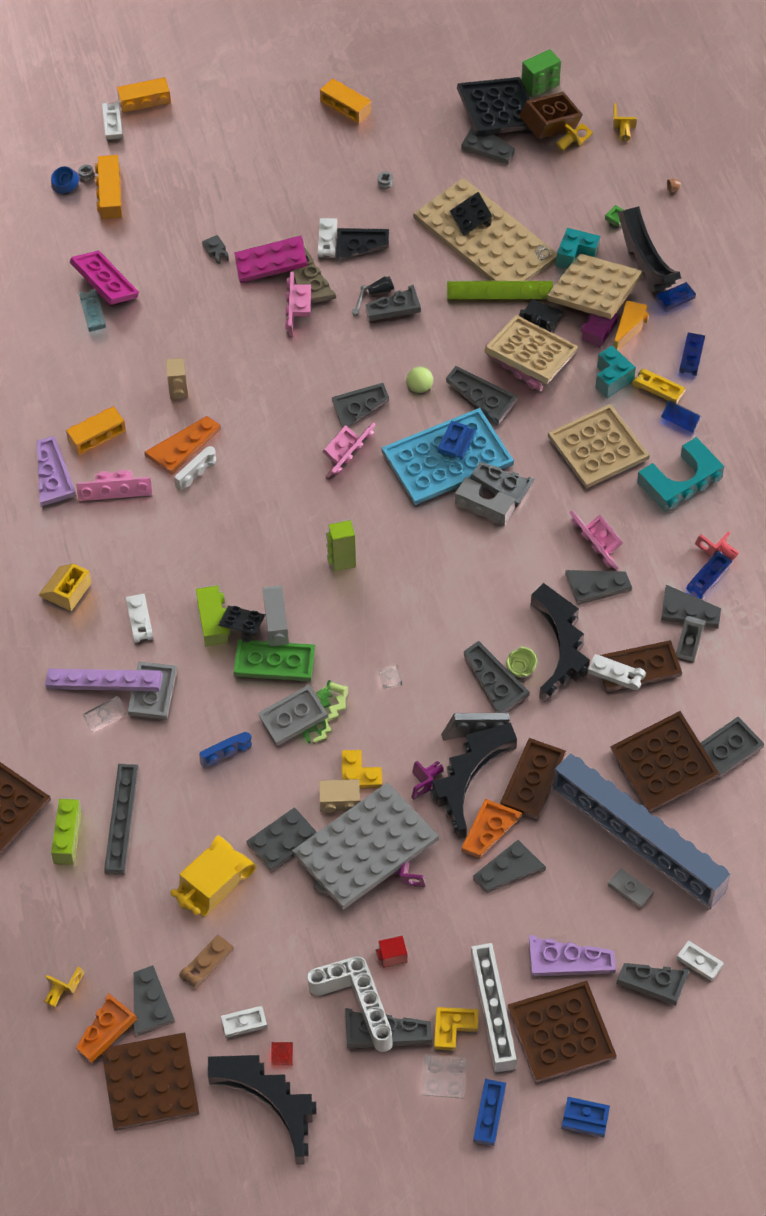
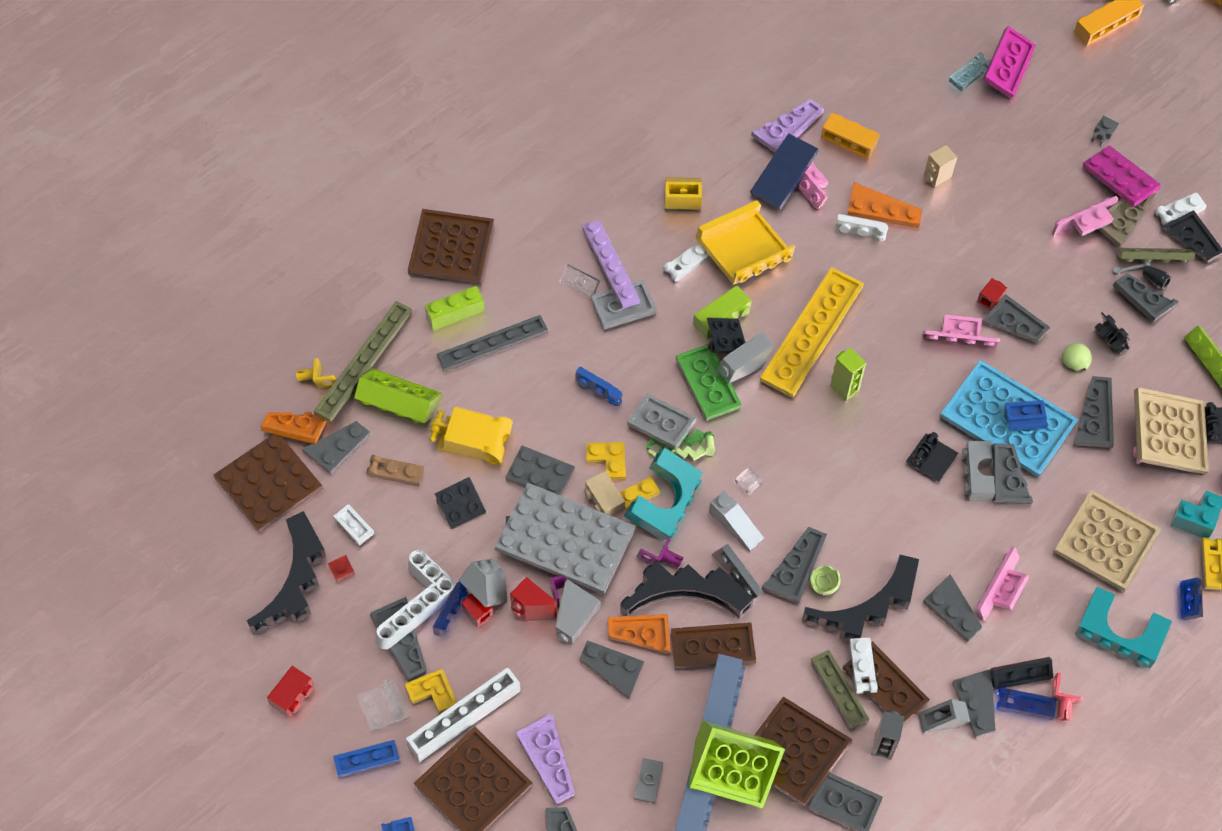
camera: 60 degrees right, 5 degrees up
none -> red brick [267,665,314,718]
none -> olive plate [314,301,412,423]
none -> lime slope [355,368,442,424]
none -> clear blue plate [433,581,468,637]
none -> black hinge [434,477,486,529]
none -> light grey slope [459,559,507,607]
none -> red slope [510,577,557,621]
none -> light grey slope [556,579,600,645]
none -> yellow plate [586,442,626,480]
none -> arch [624,448,703,541]
none -> lime slope [688,720,785,808]
none -> yellow panel [695,200,795,285]
none -> slope [709,491,764,552]
none -> dark blue tile [750,133,819,210]
none -> yellow plate [760,267,864,398]
none -> olive plate [811,650,870,730]
none -> dark grey brick [871,711,905,760]
none -> black hinge [906,432,959,482]
none -> red brick [977,278,1008,311]
none -> black plate [991,657,1054,690]
none -> black hinge [1095,312,1131,354]
none -> olive plate [1117,248,1195,263]

